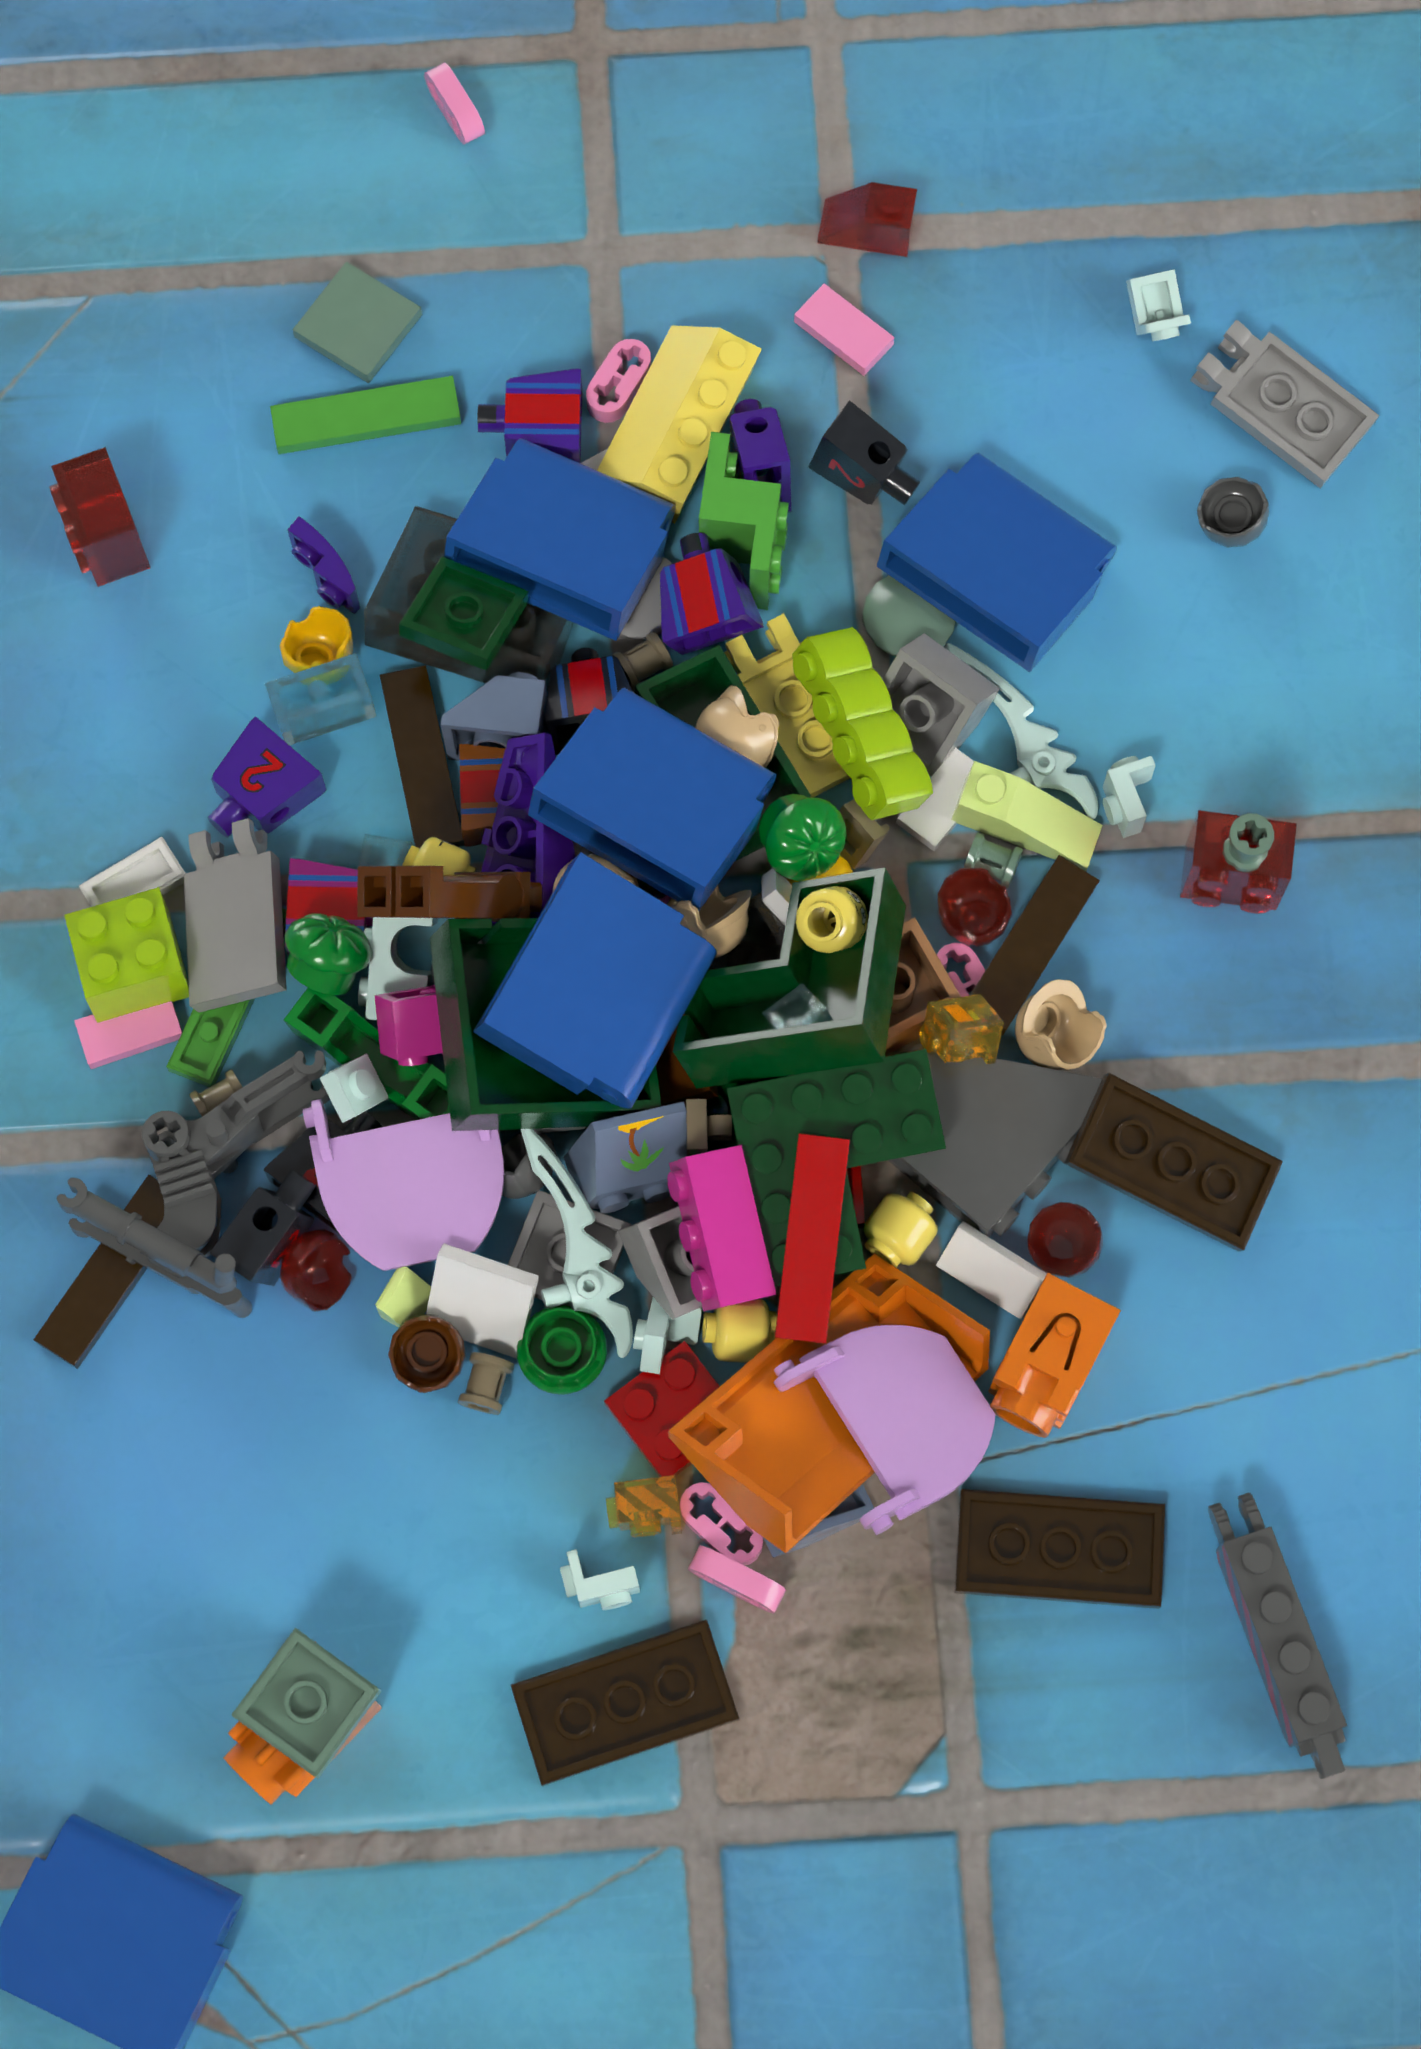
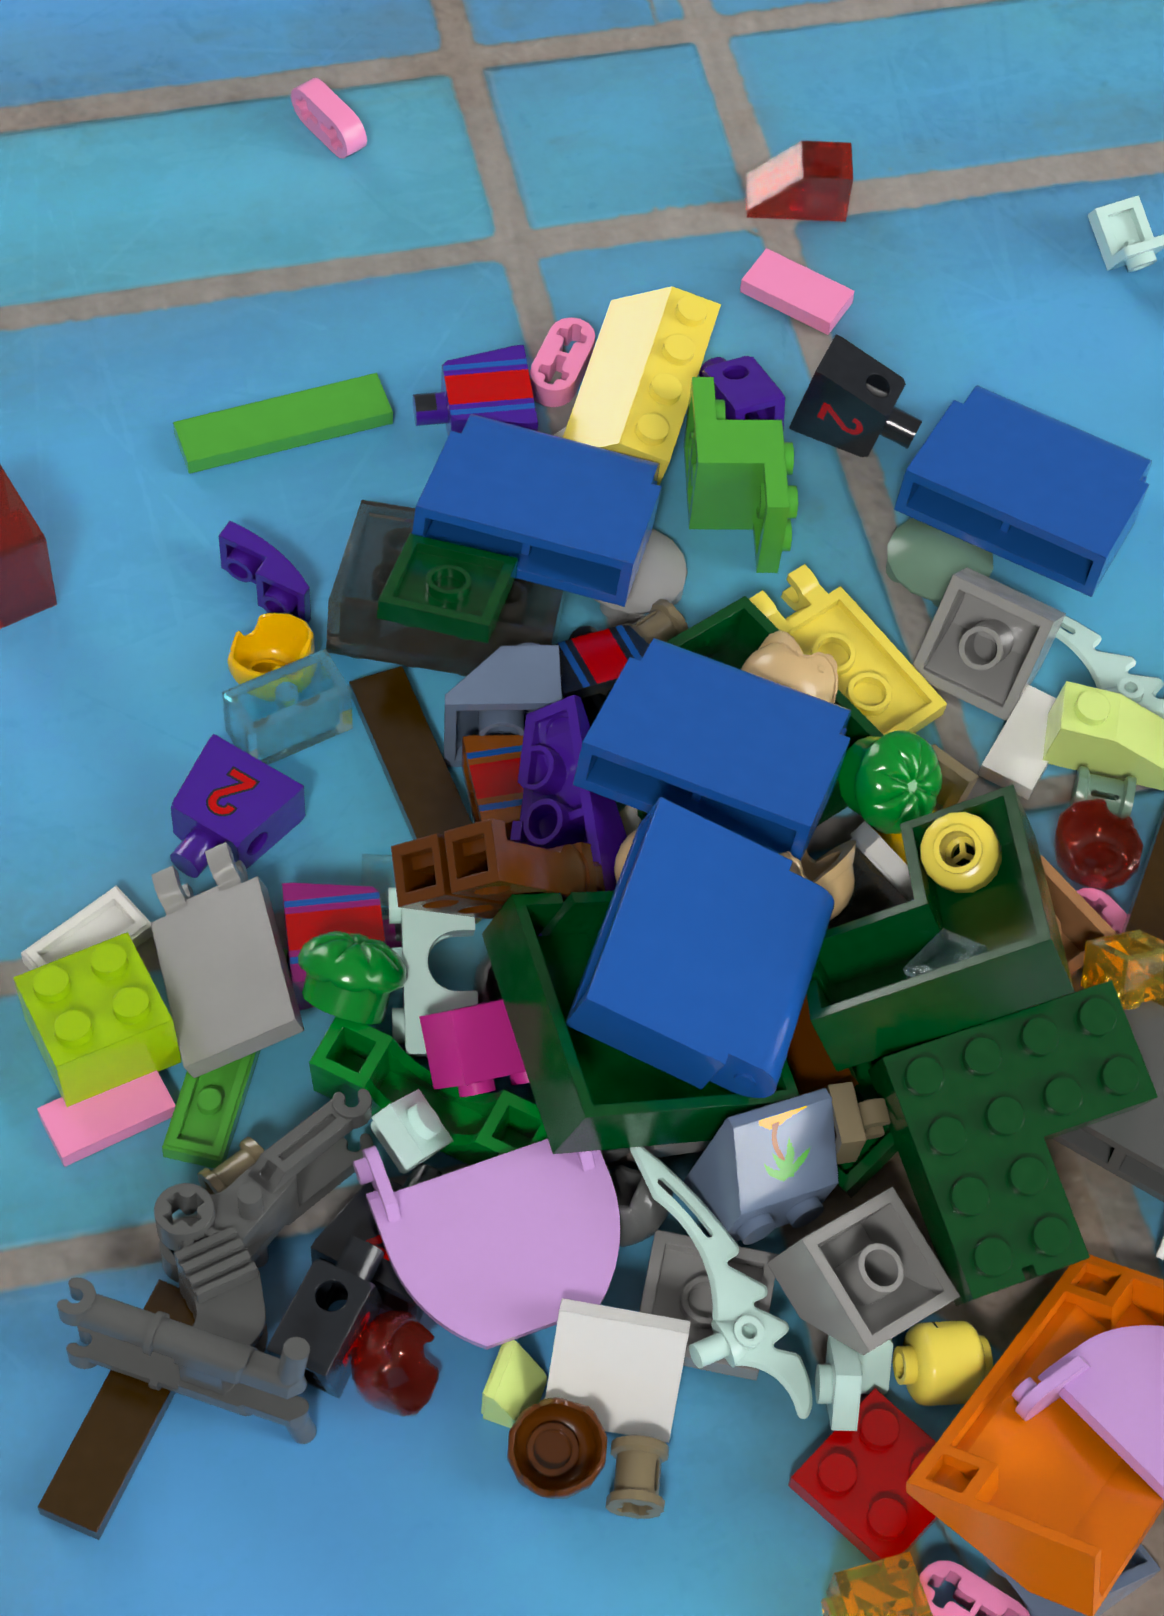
camera: 15 degrees left, 15 degrees down
sand green tile [293,261,422,383] -> none
green piece [517,1305,607,1395] -> none
torso [660,533,764,655] -> none
dark pink brick [667,1145,776,1312] -> none
red tile [775,1133,850,1343] -> none
lime brick [792,627,933,820] -> none
light yellow head [863,1192,938,1268] -> none

